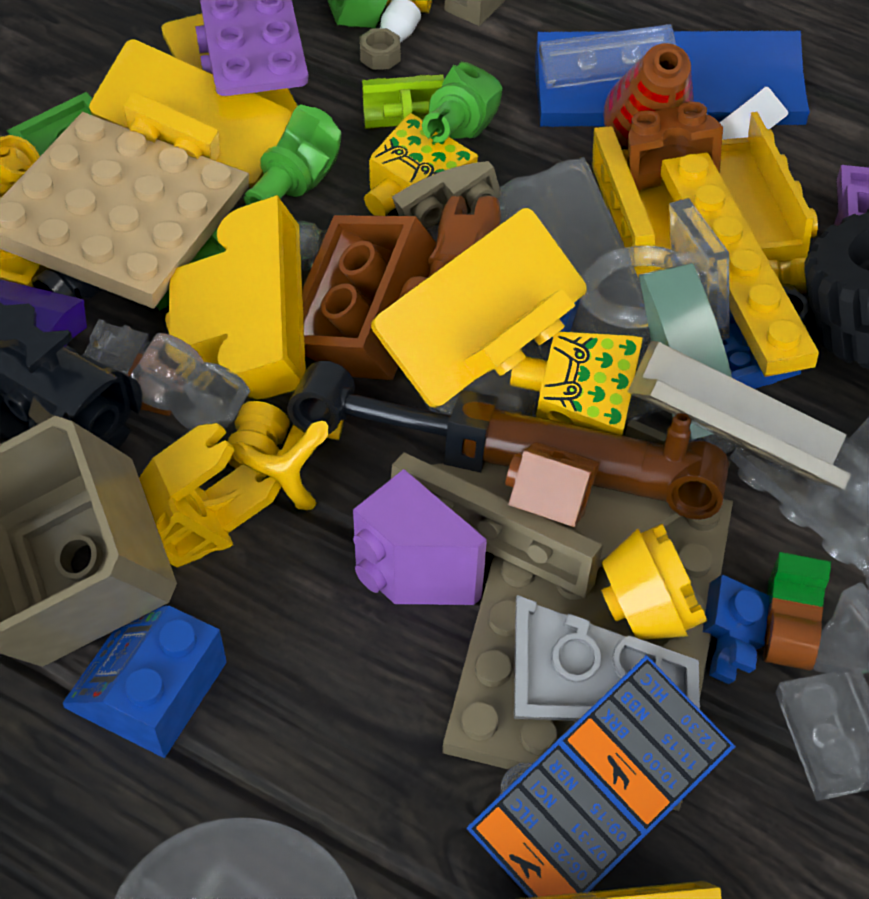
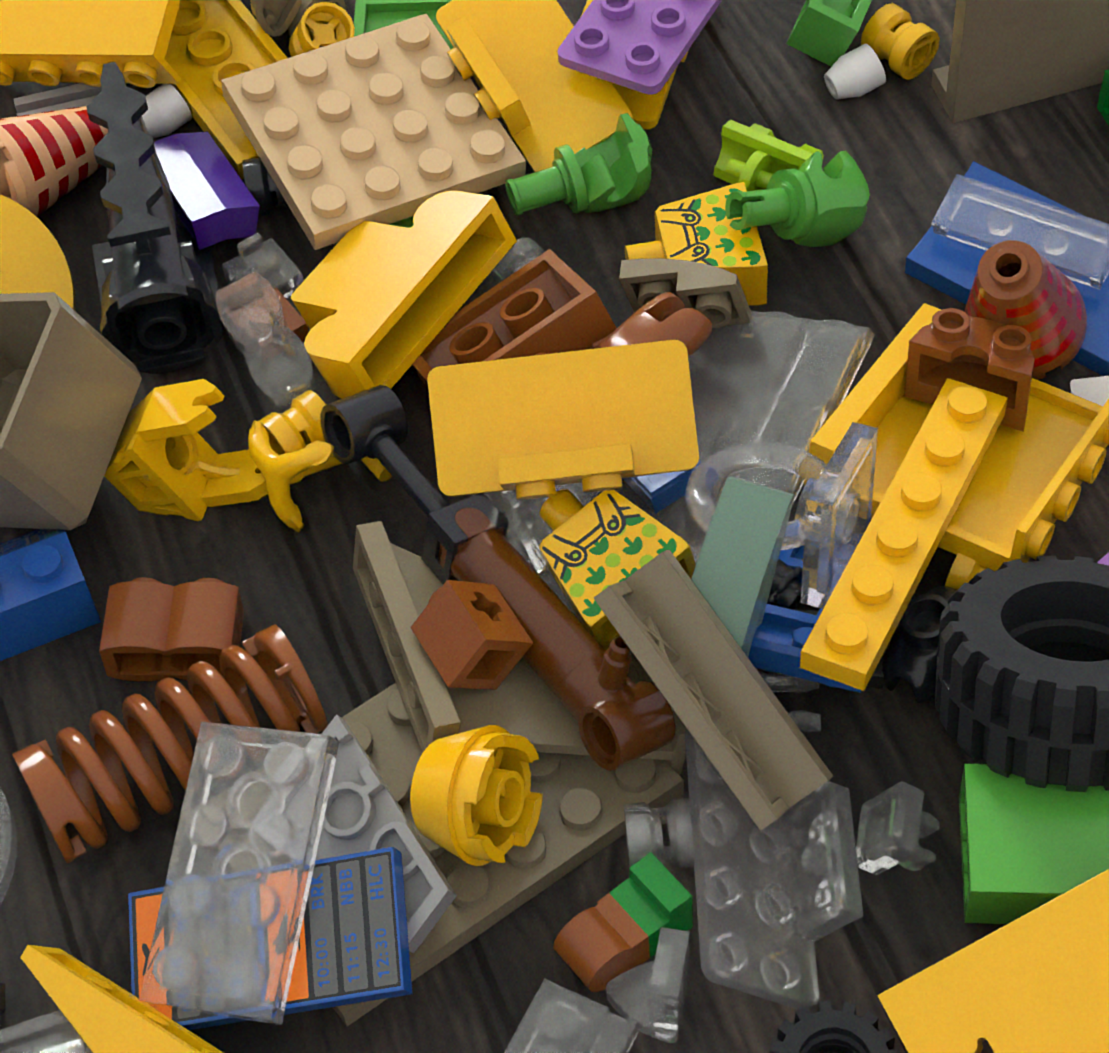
camera: 45 degrees right, 0 degrees up
medium lavender slope [353,469,487,605] -> none
dark tan tile [360,28,401,70] -> none
blue plate [703,575,770,684] -> none
none -> dark orange piece [12,624,328,864]
none -> dark orange brick [99,577,244,681]
none -> clear plate [139,722,339,1025]
none -> clear wheel [623,797,700,868]

